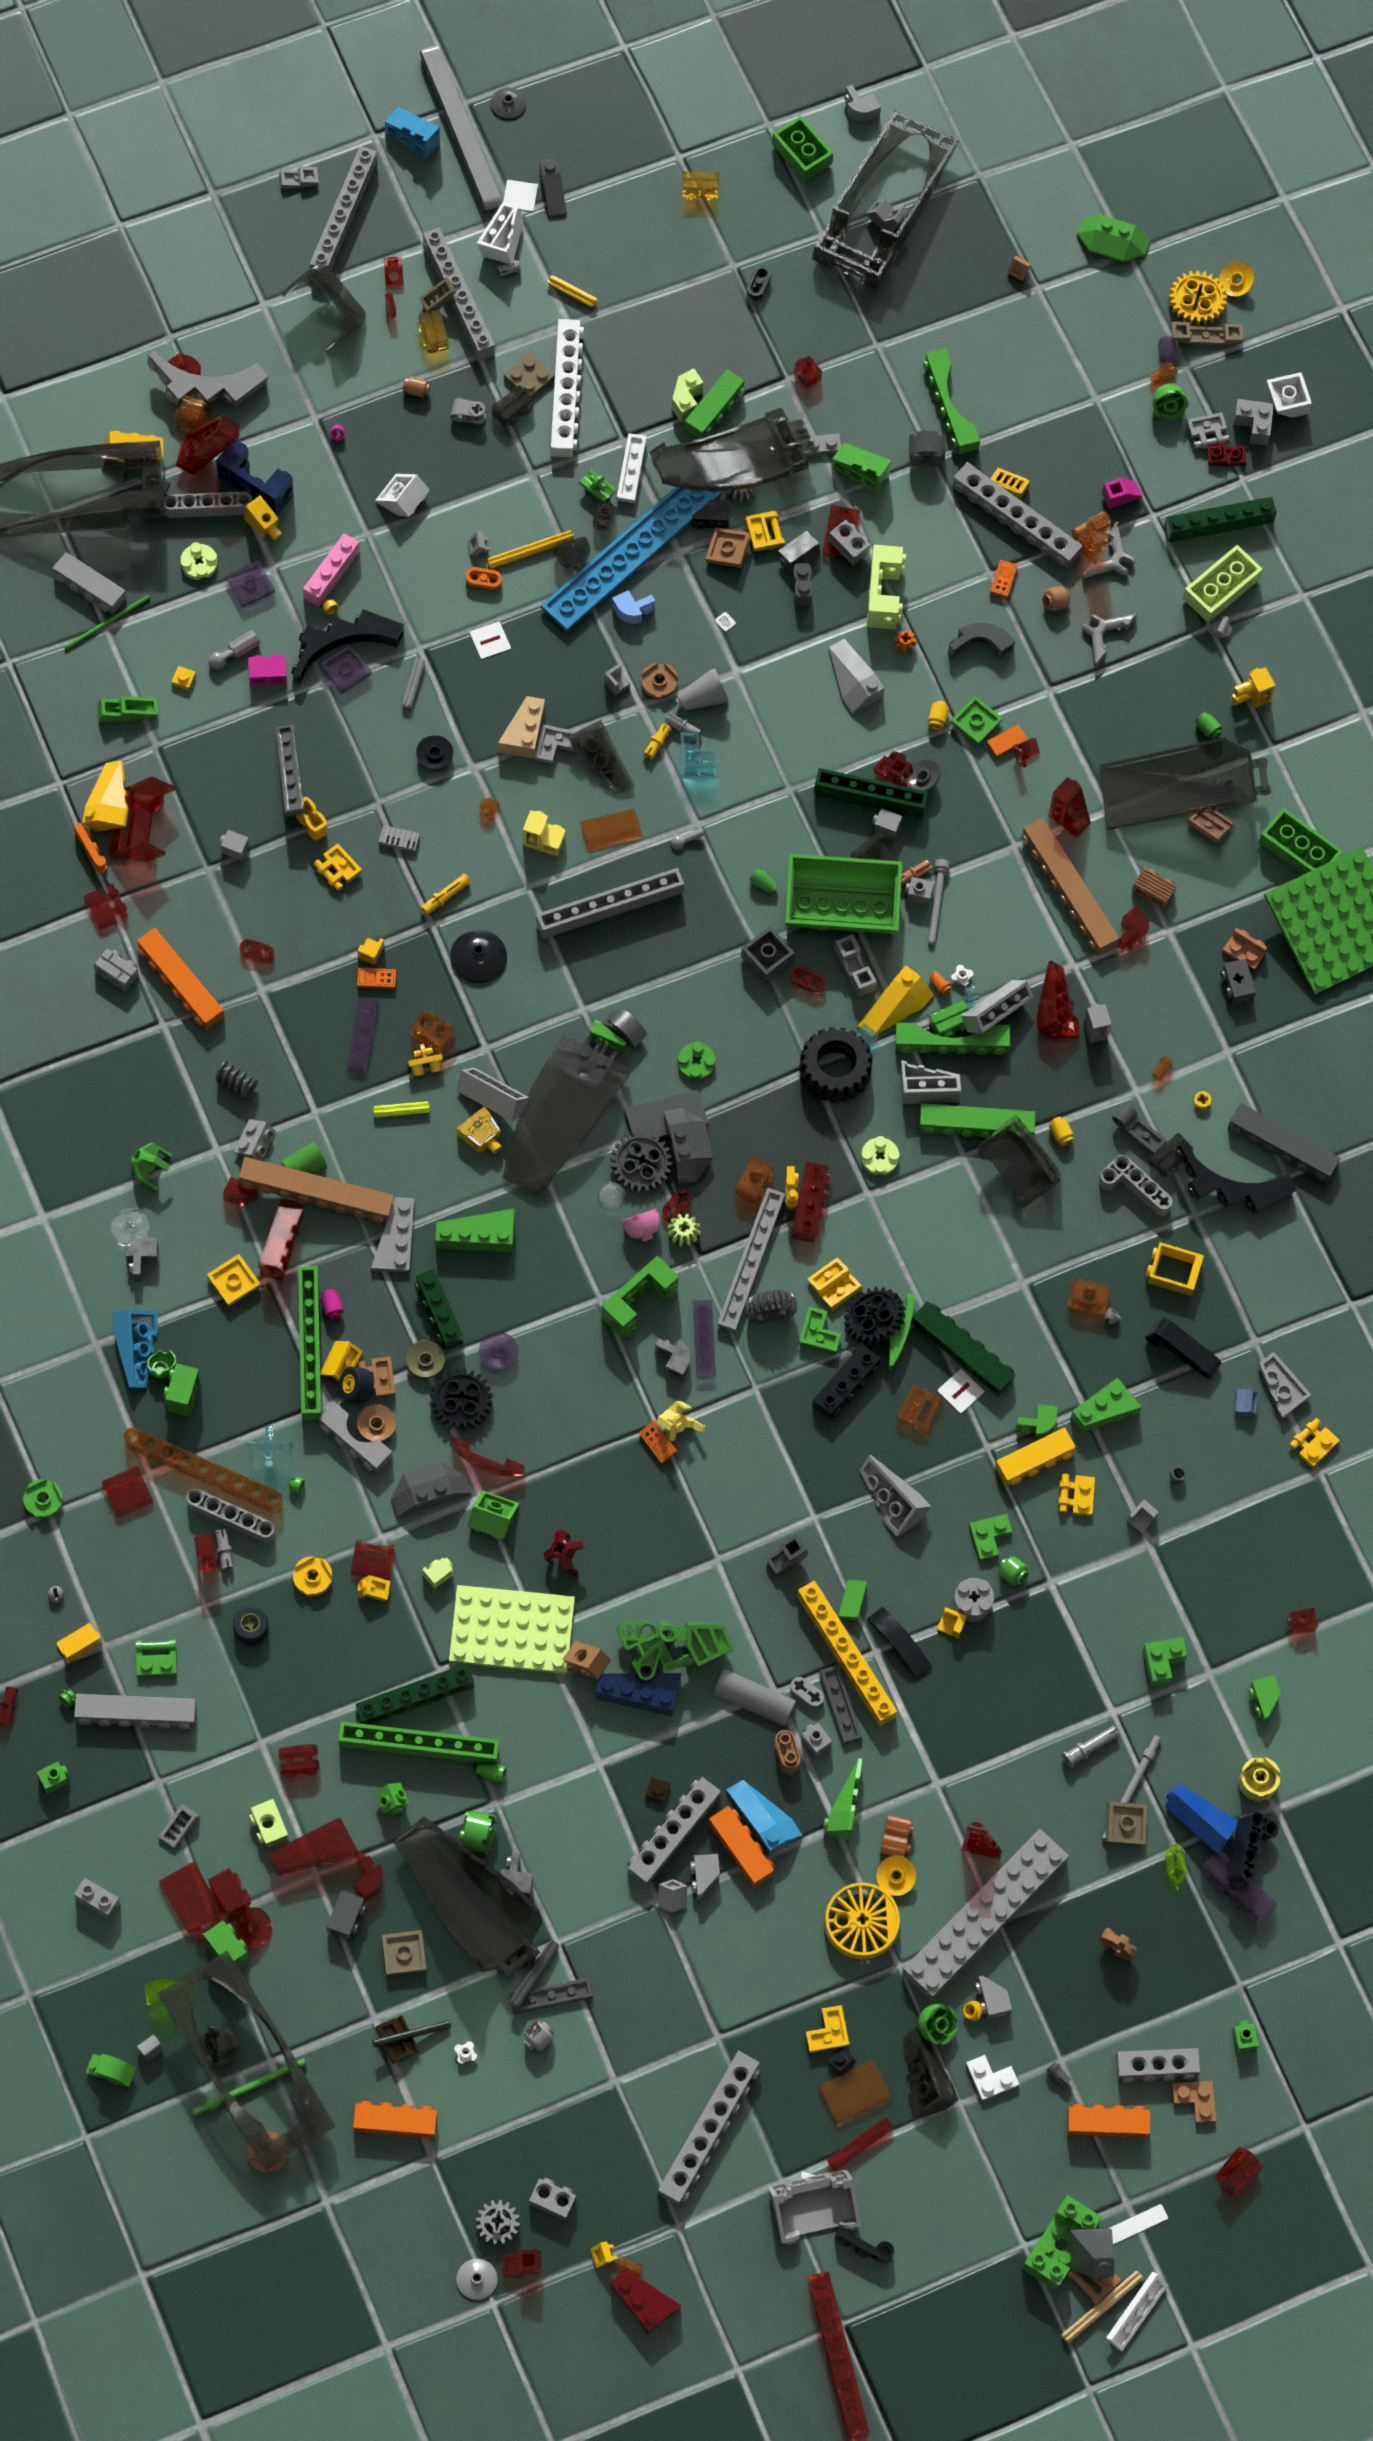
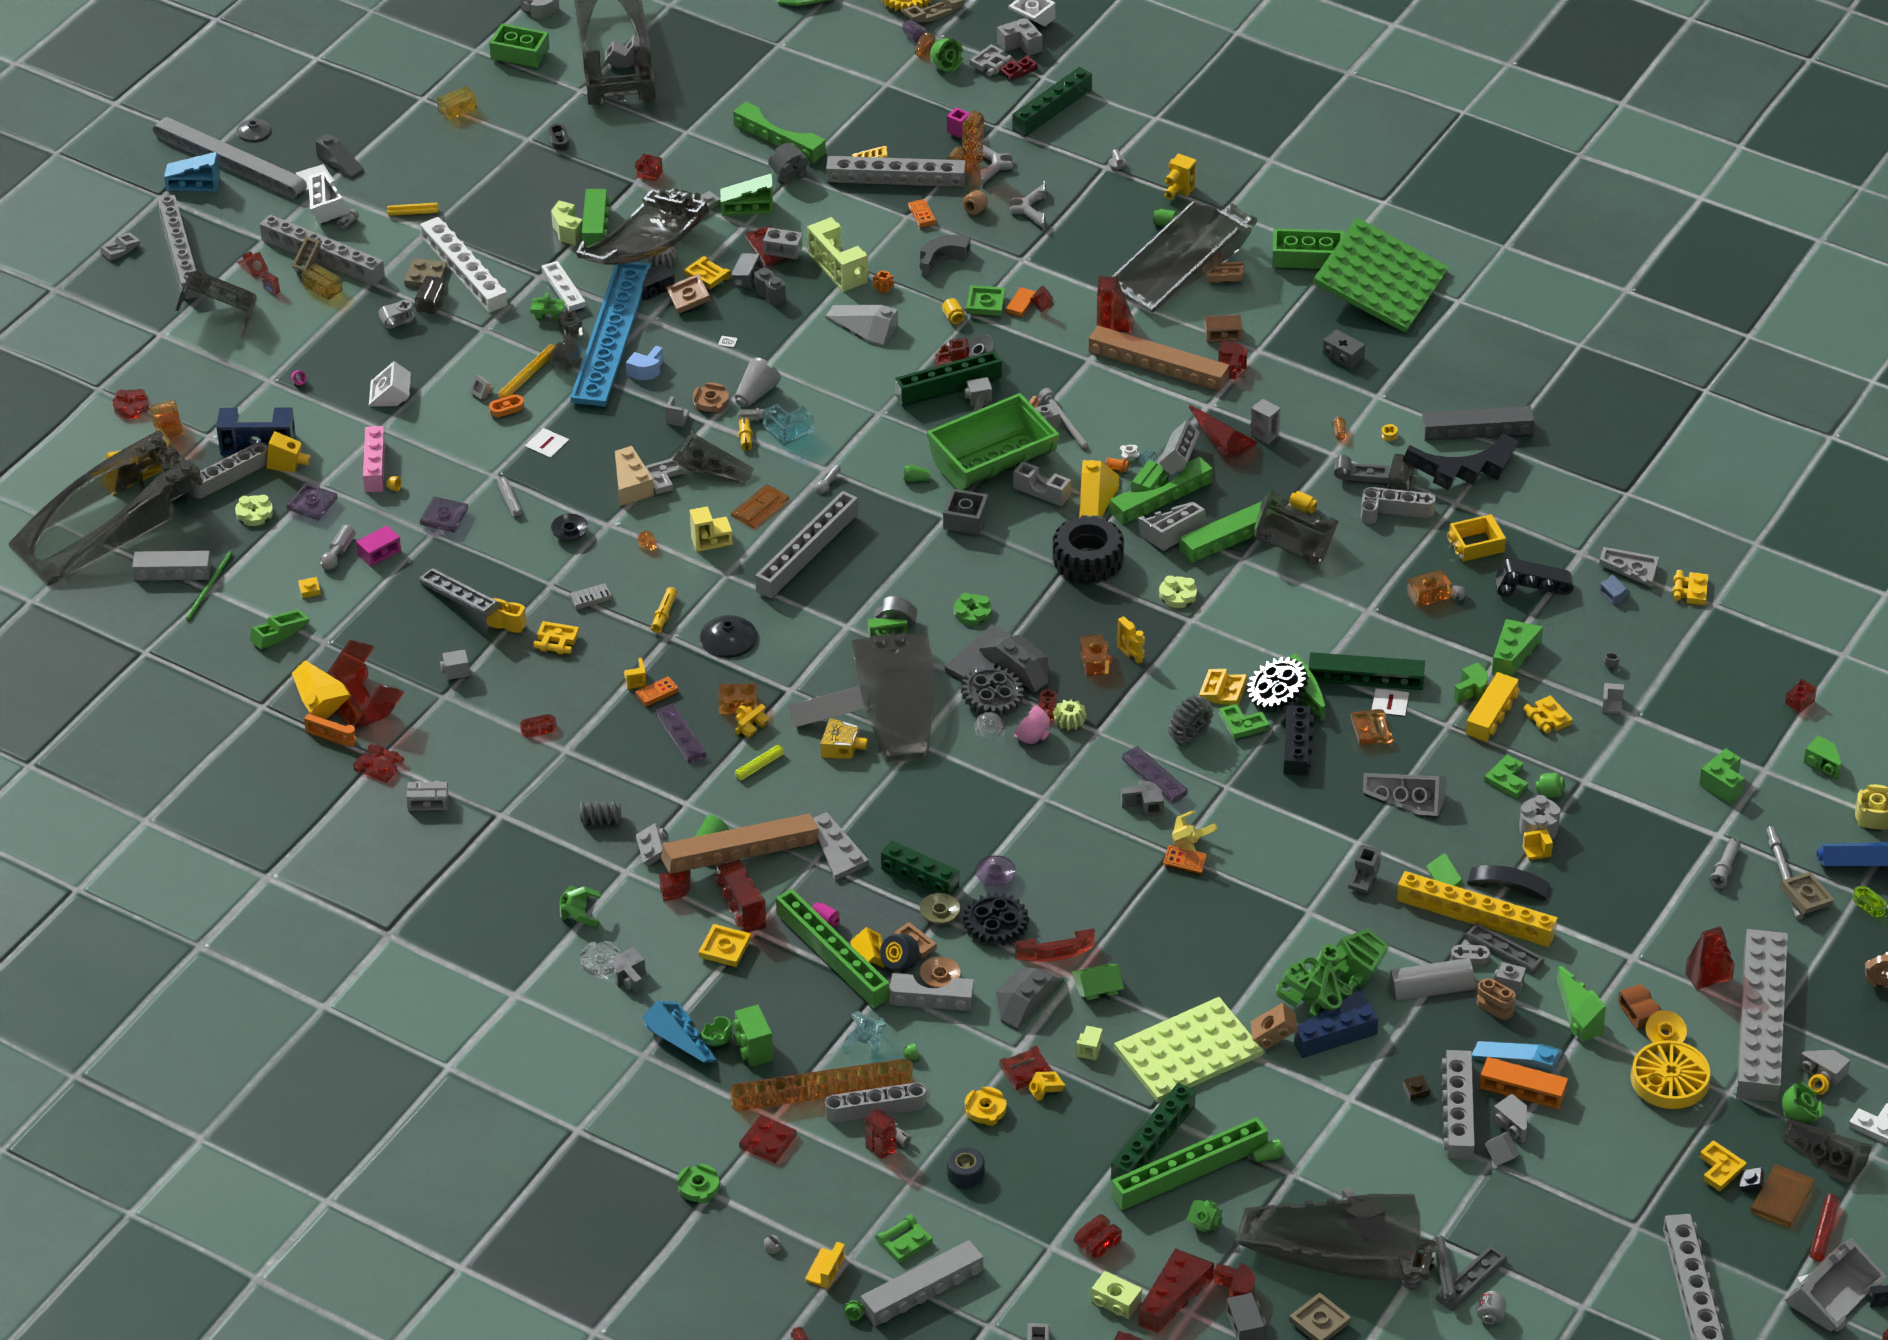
camera: 30 degrees left, 25 degrees down
orange brick [137,928,224,1030] -> none
light grey arch [147,351,269,408] -> none
clear red wedge [175,415,241,476] -> none
black arch [291,609,404,684] -> none
medium nougat brick [403,377,430,398] -> none
bright green wedge [435,1208,514,1252] -> none
bright green brick [459,1811,497,1855] -> none
dark red piece [543,1530,584,1576] -> none
bright green plate [601,1255,679,1339] -> none
light grey plate [717,1188,785,1332] -> none
clear red plate [790,965,826,994] -> none
clear red brick [791,1162,831,1243] -> none
medium nougat tile [1007,256,1031,281] -> none
yellowish green brick [1183,545,1263,623] -> none
nougat bracket [1222,928,1268,972] -> none

